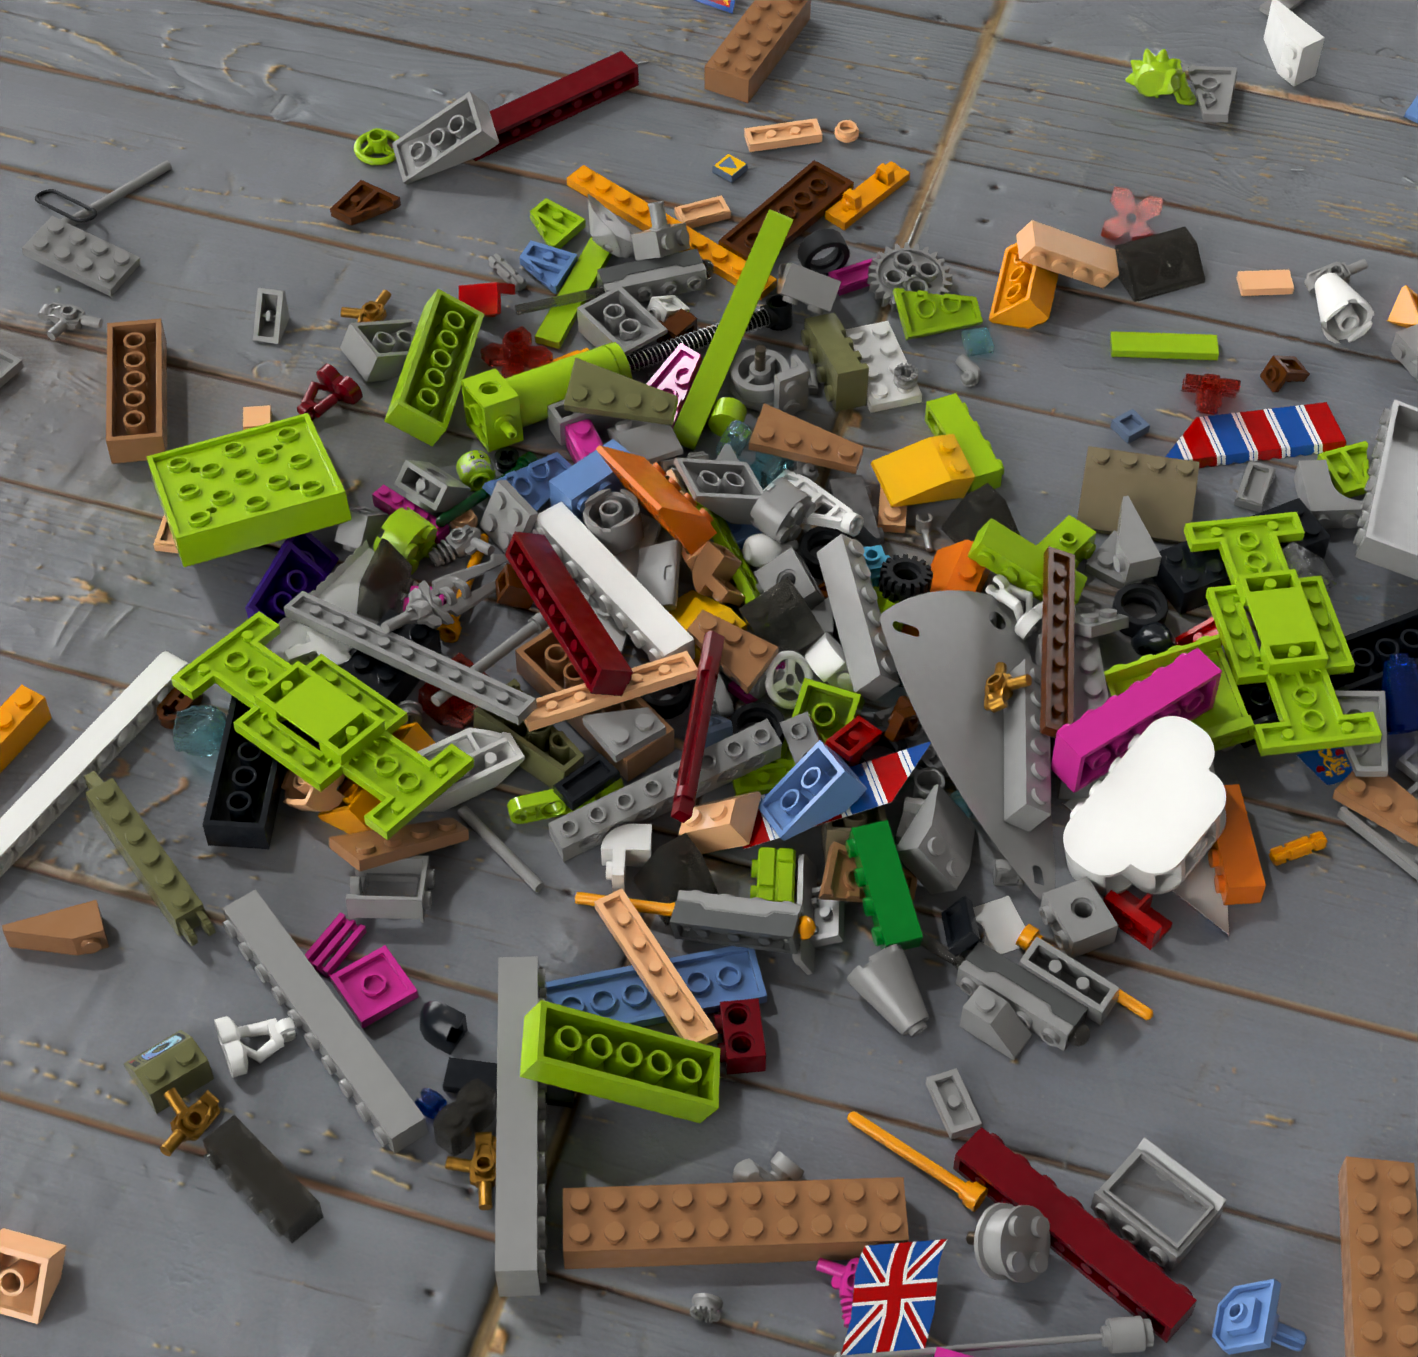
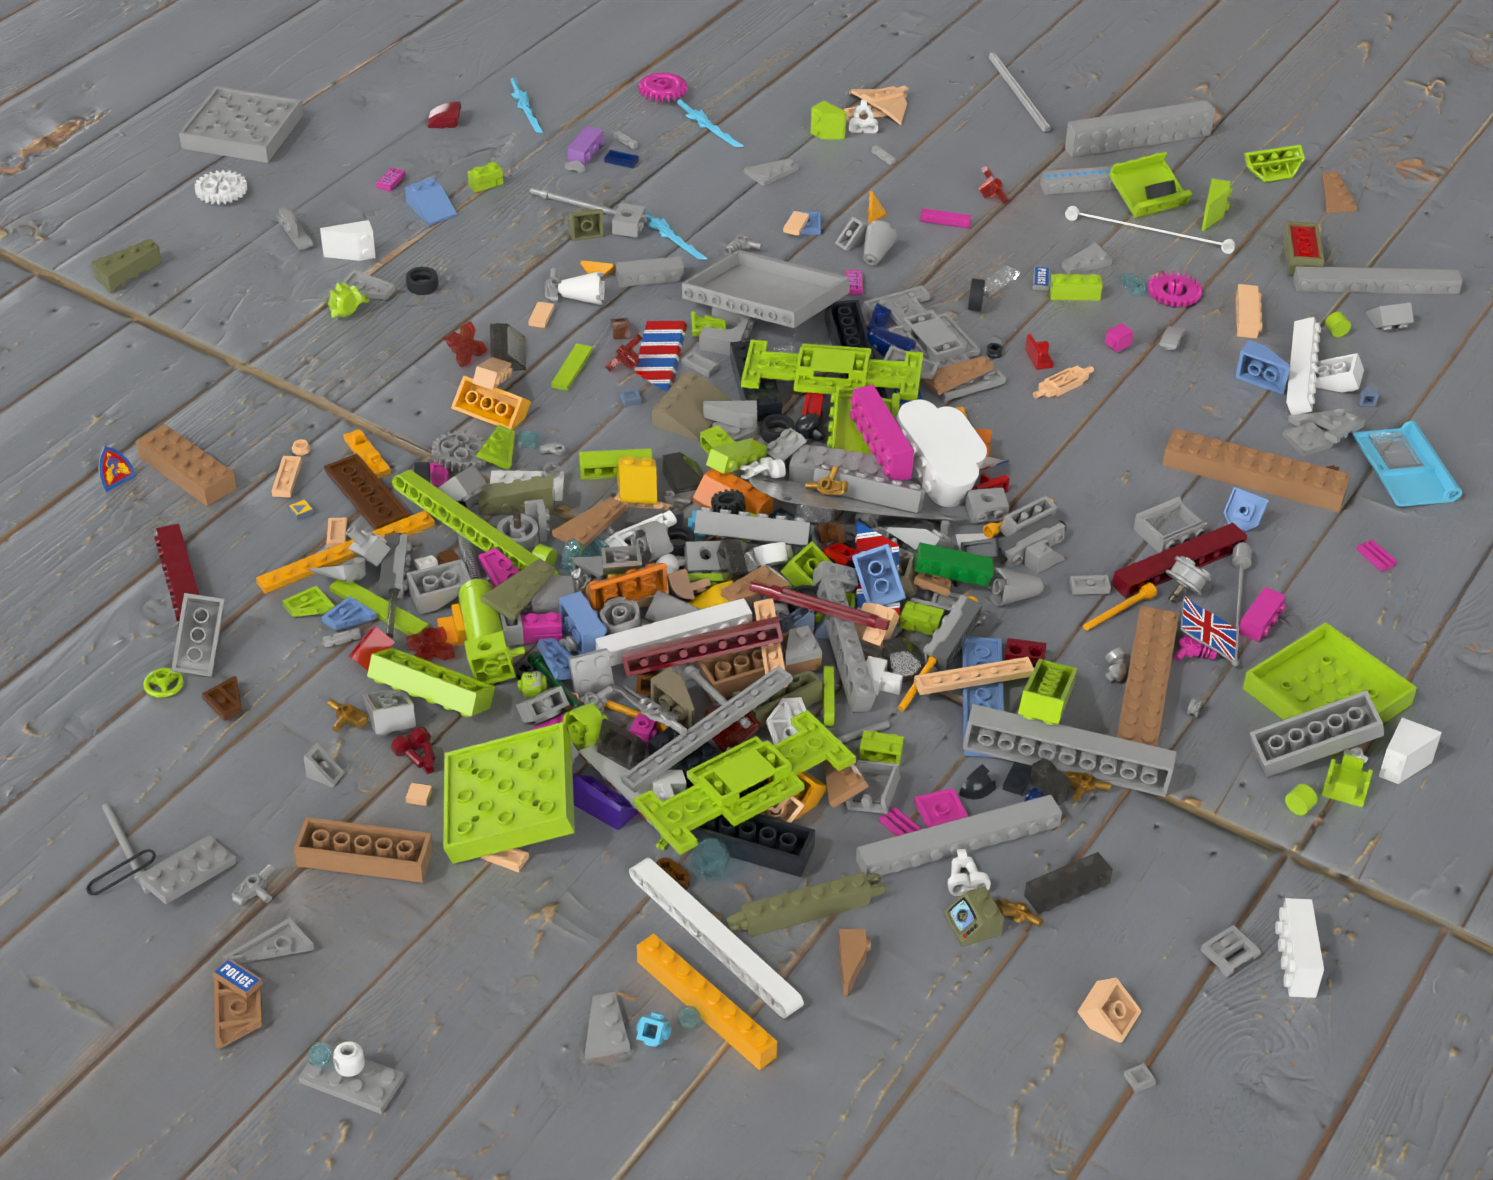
camera: 75 degrees left, 10 degrees down
black tile [553,753,620,811] -> none
reddish brown plate [1040,546,1075,738] -> none
none -> black tyre [406,266,438,295]
none -> dark tan slope [651,668,695,728]
none -> lime brick [859,730,904,766]

